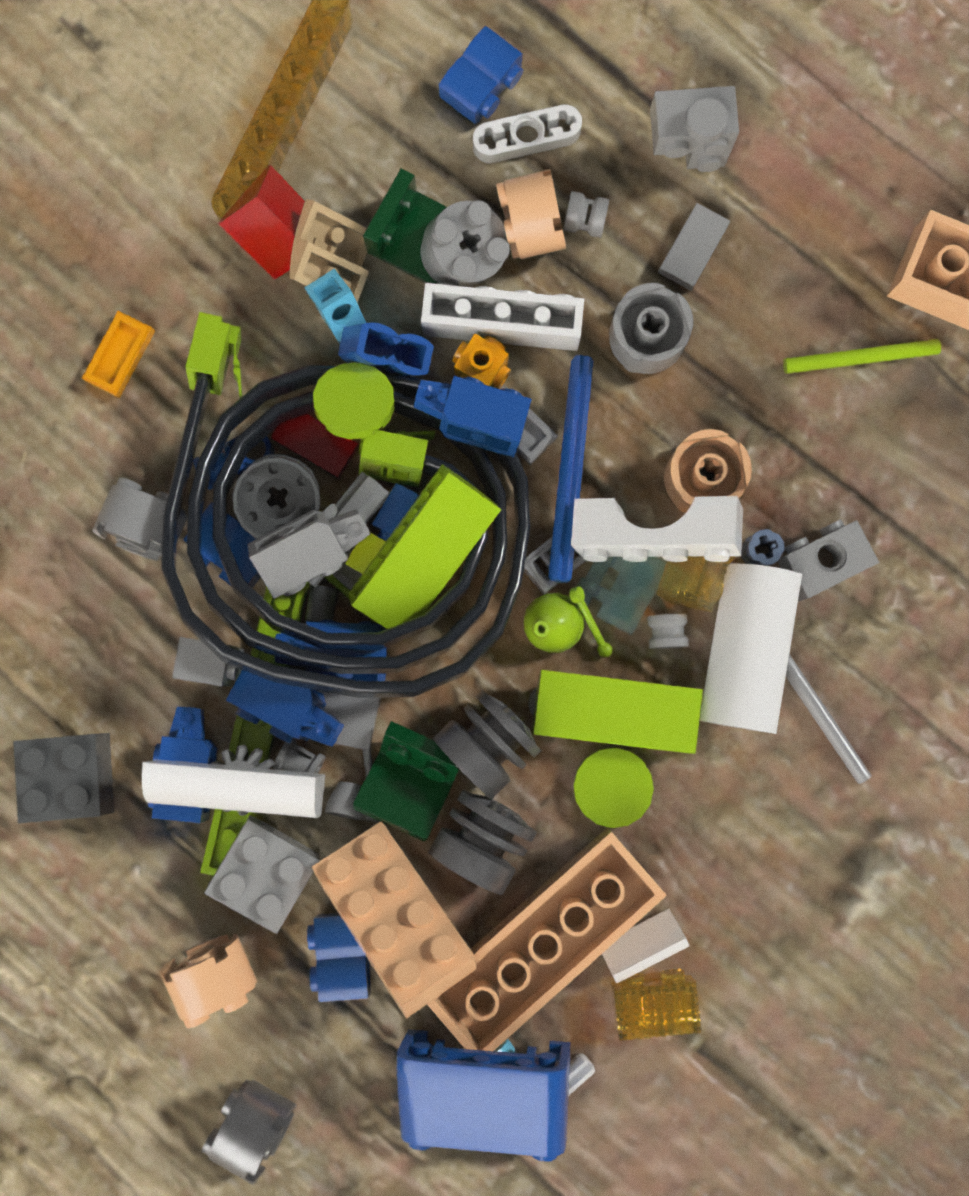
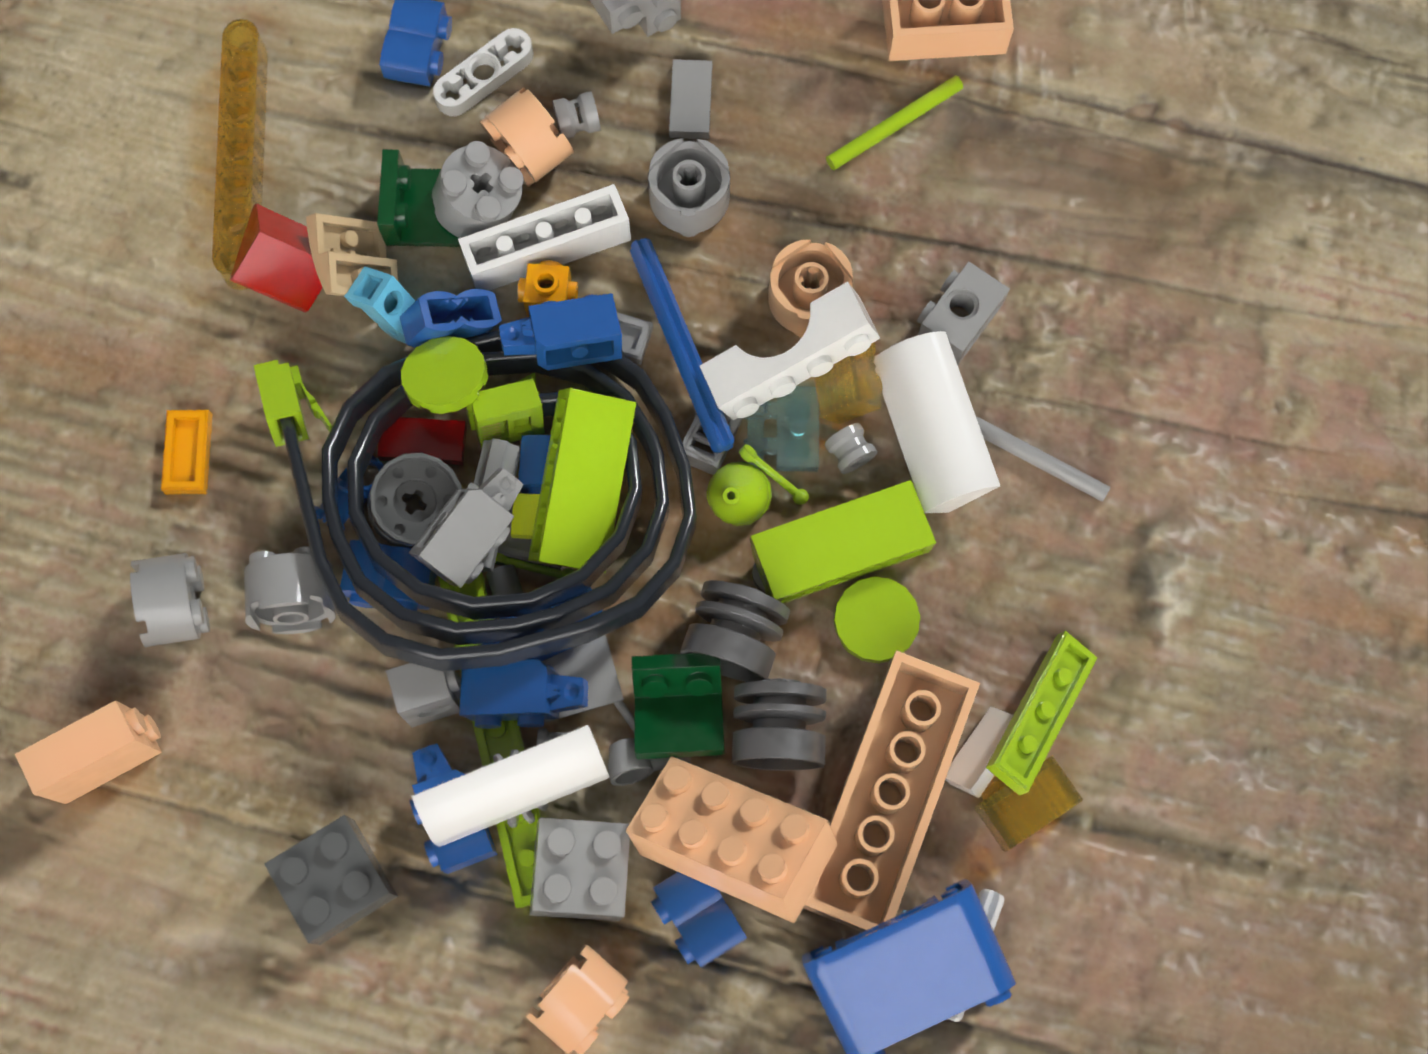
camera: 30 degrees left, 10 degrees down
sand blue bush [741,529,784,566] -> none
none -> light grey brick [130,553,210,647]
none -> lime tile [986,631,1097,795]

